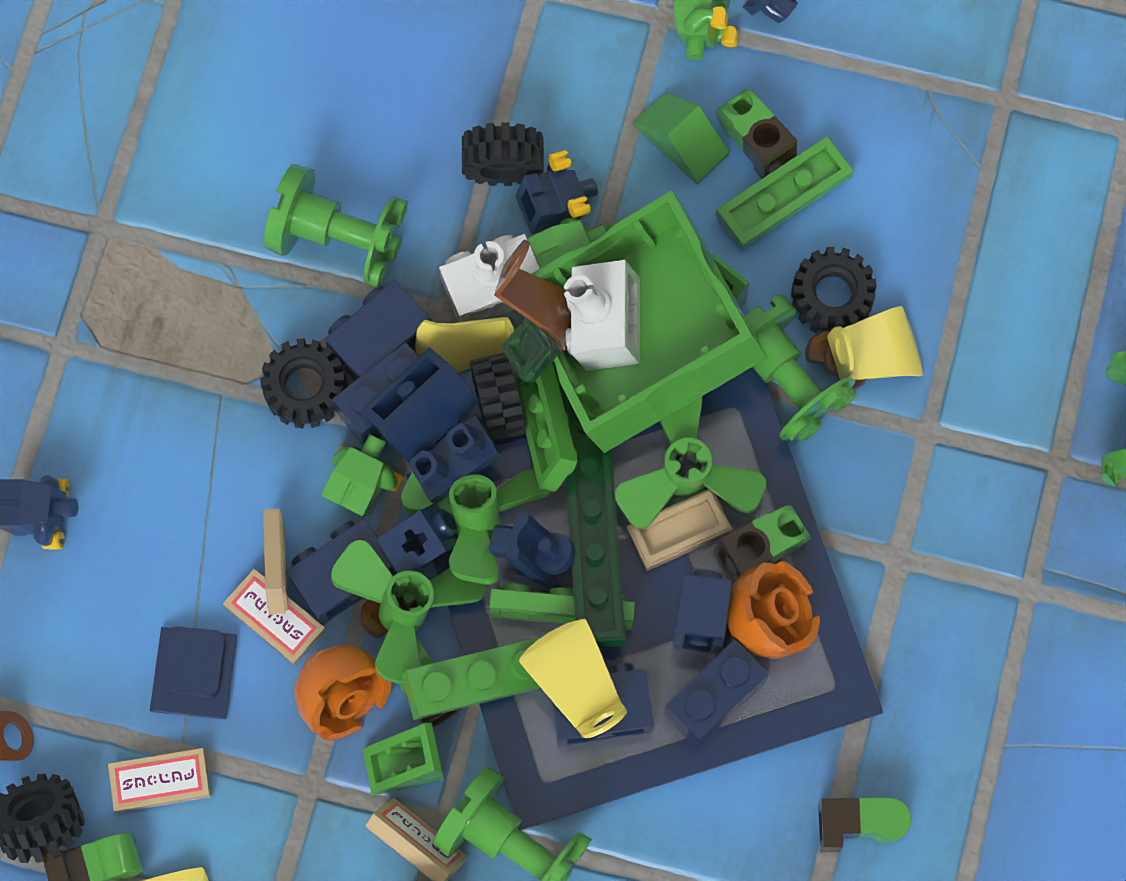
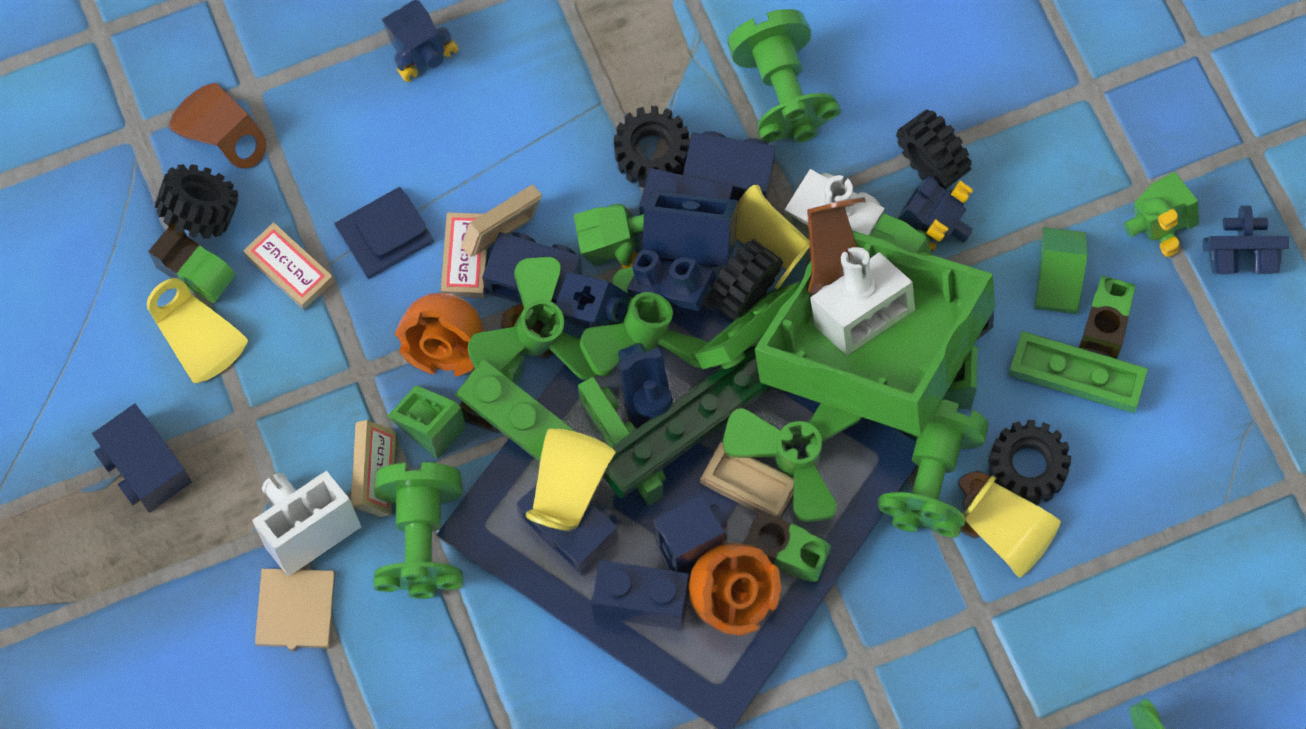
camera: 55 degrees right, 5 degrees down
clear green tile [501,318,562,383] -> none

